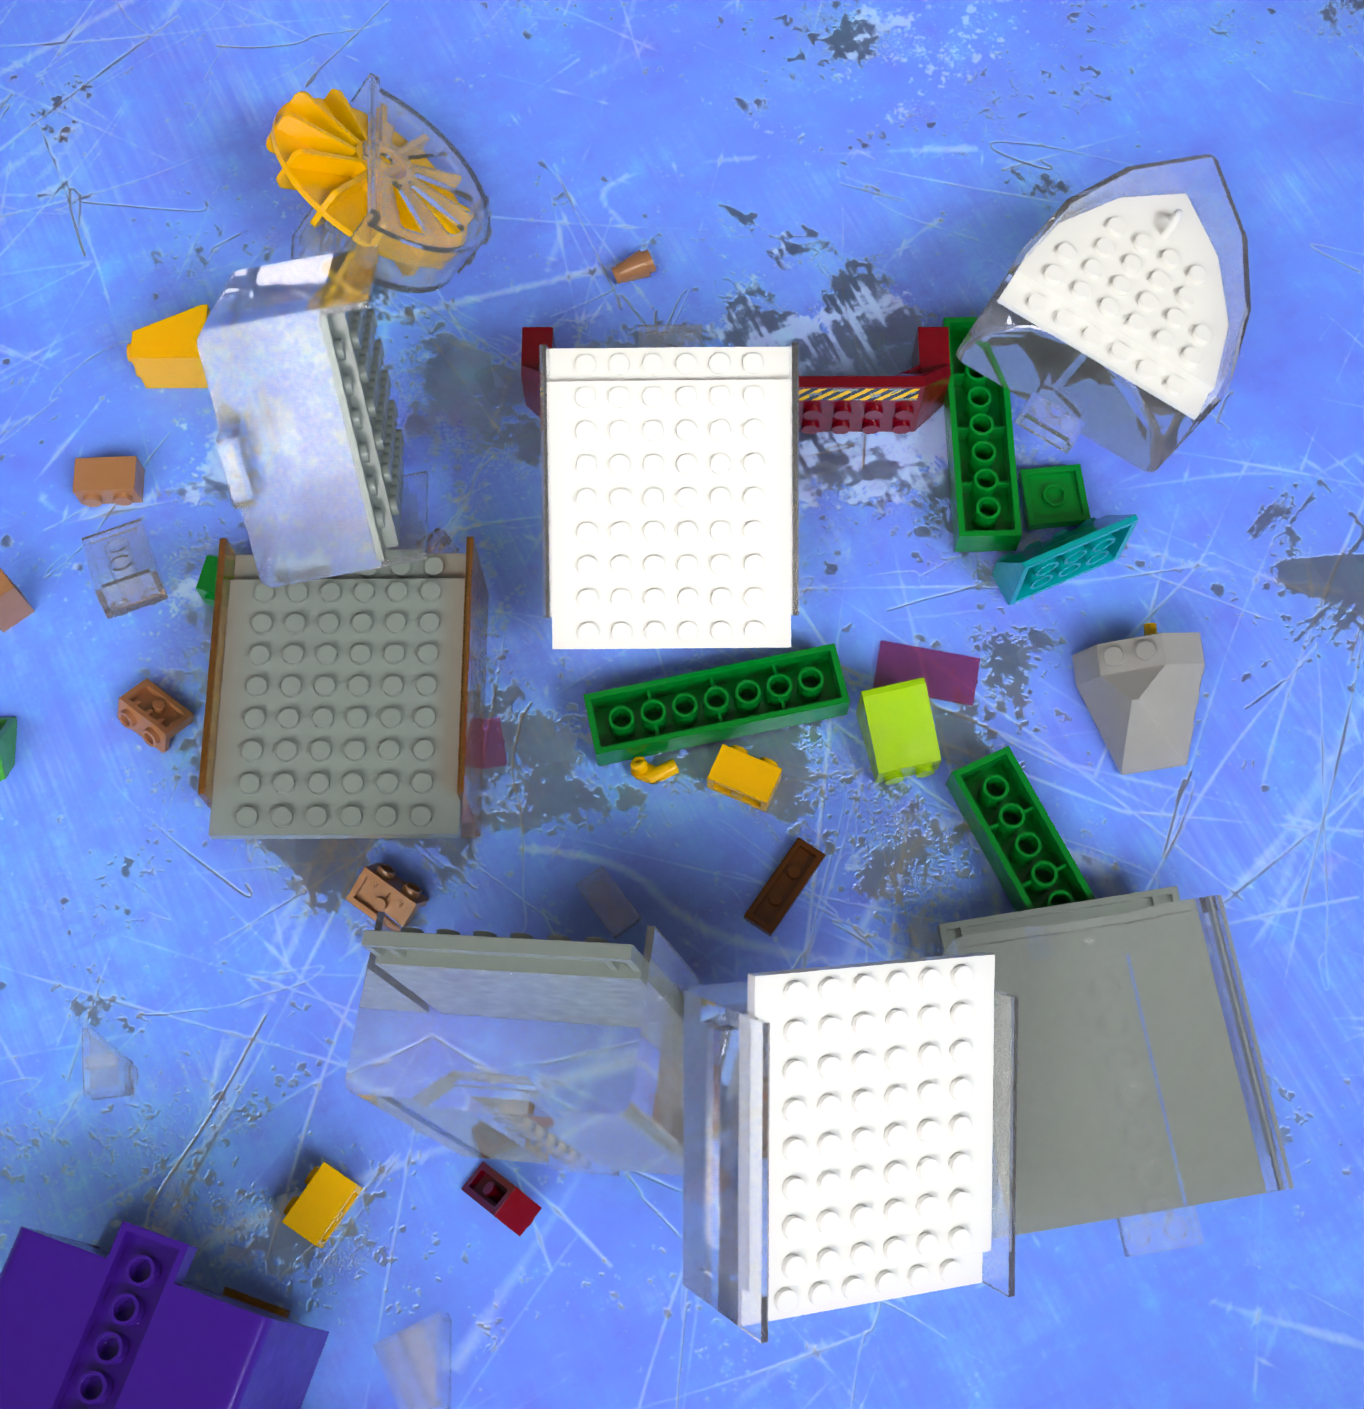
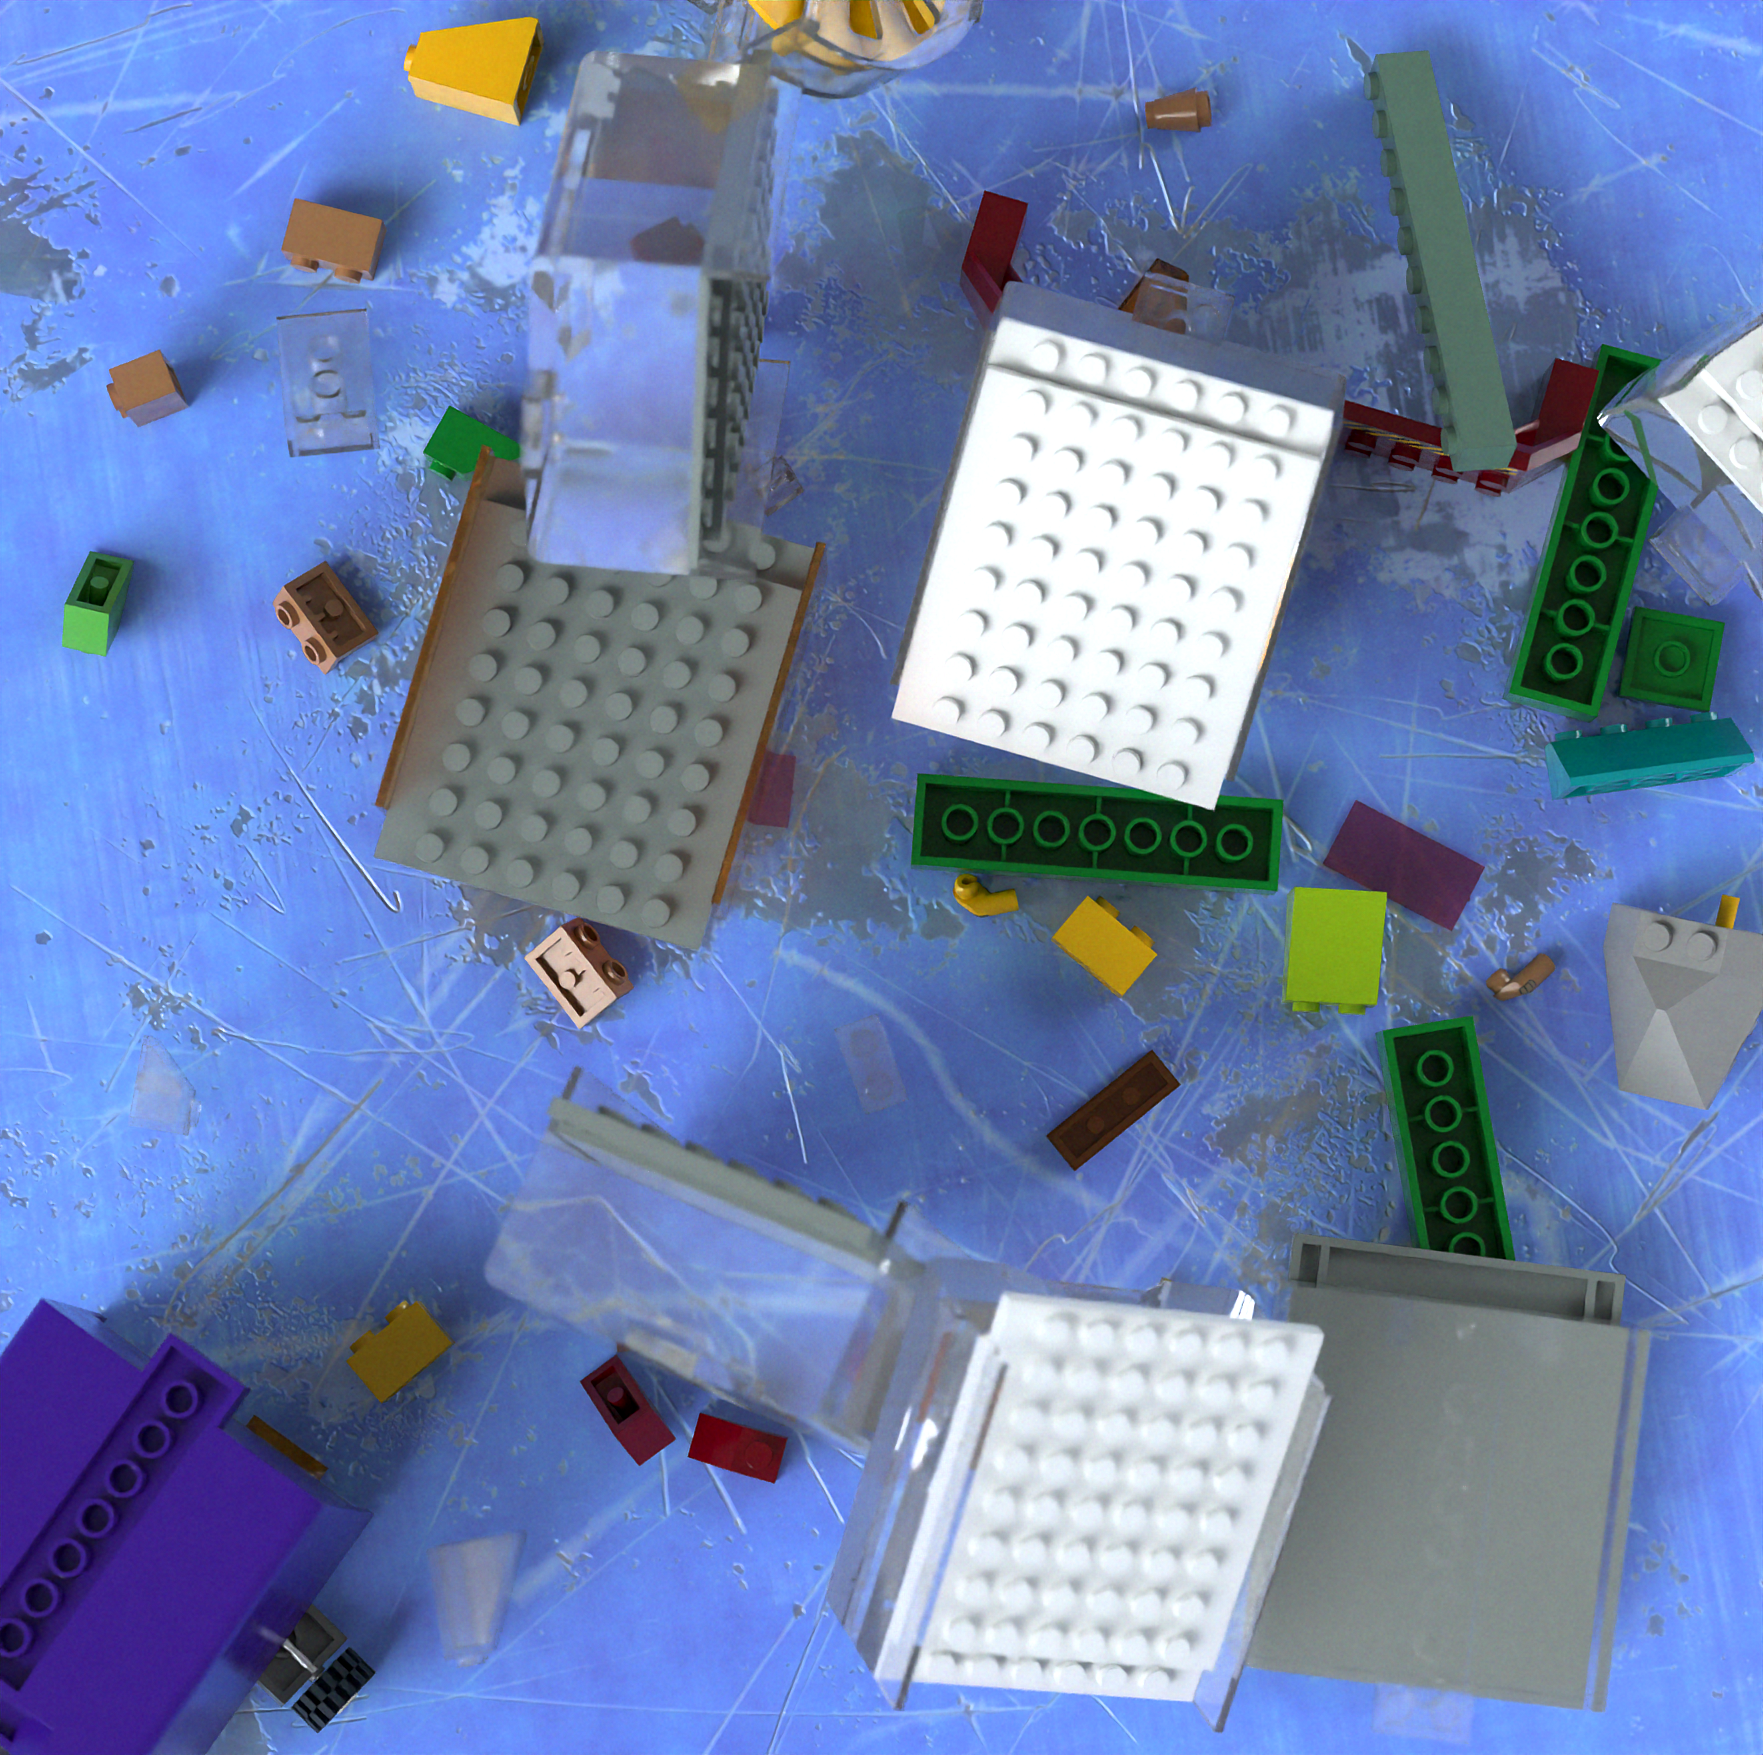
camera: 15 degrees right, 15 degrees up
none -> dark red slope [687,1412,788,1484]
none -> sand green brick [1364,50,1517,472]
none -> medium nougat arm [1486,953,1555,1001]

